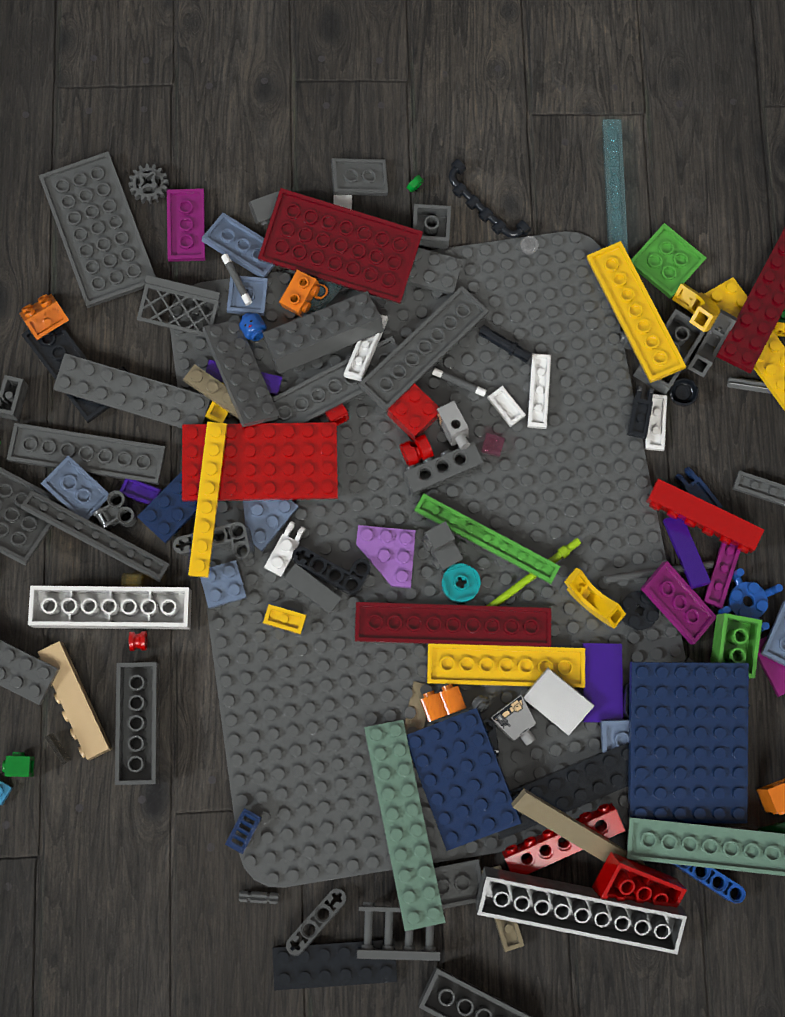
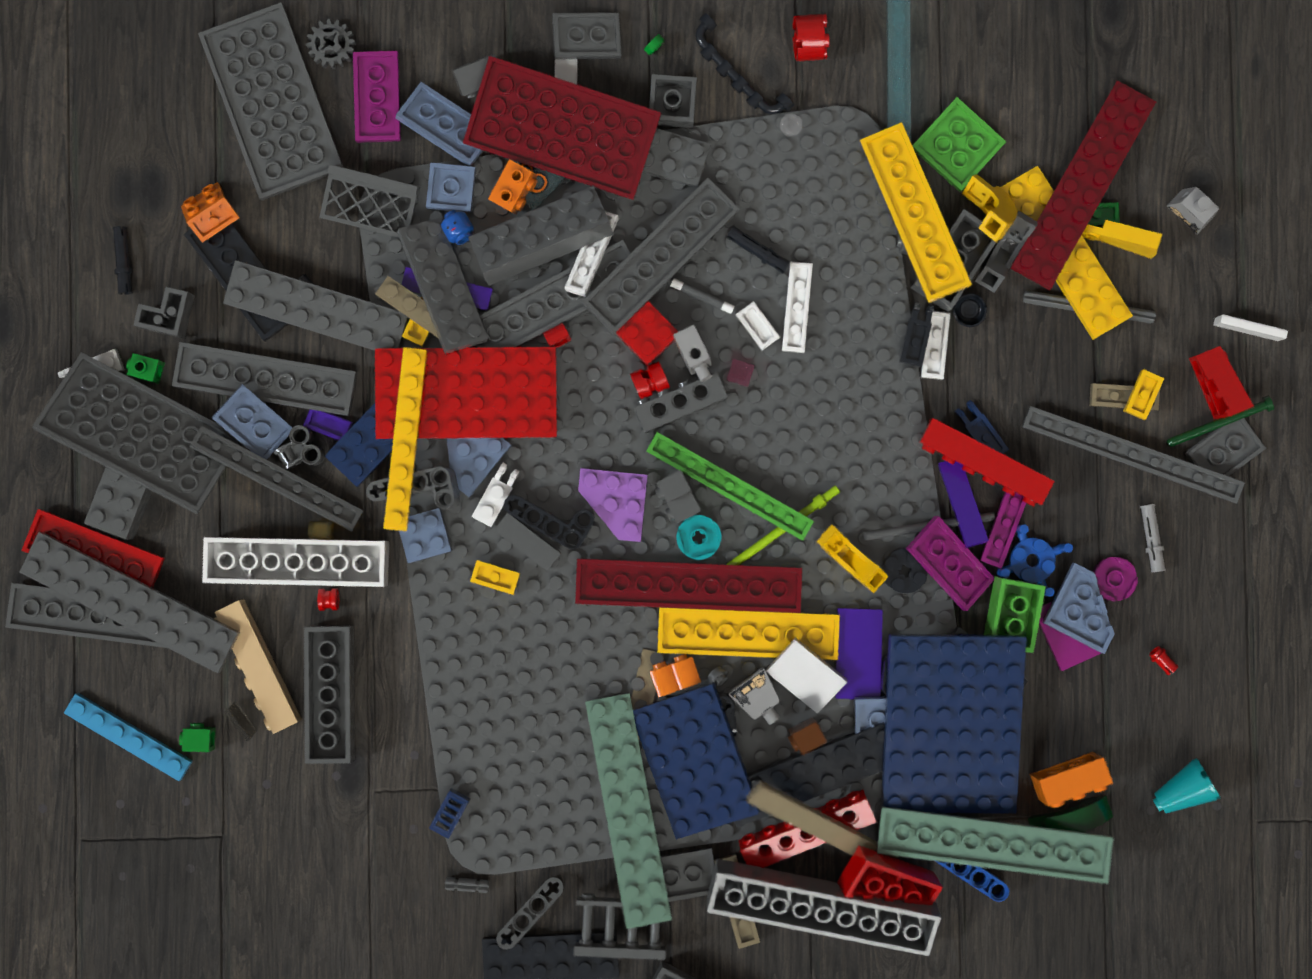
camera: 10 degrees right, 10 degrees up
dark grey bar [221,254,252,306] -> none
none -> reddish brown brick [788,717,827,755]
none -> red brick [792,14,830,61]

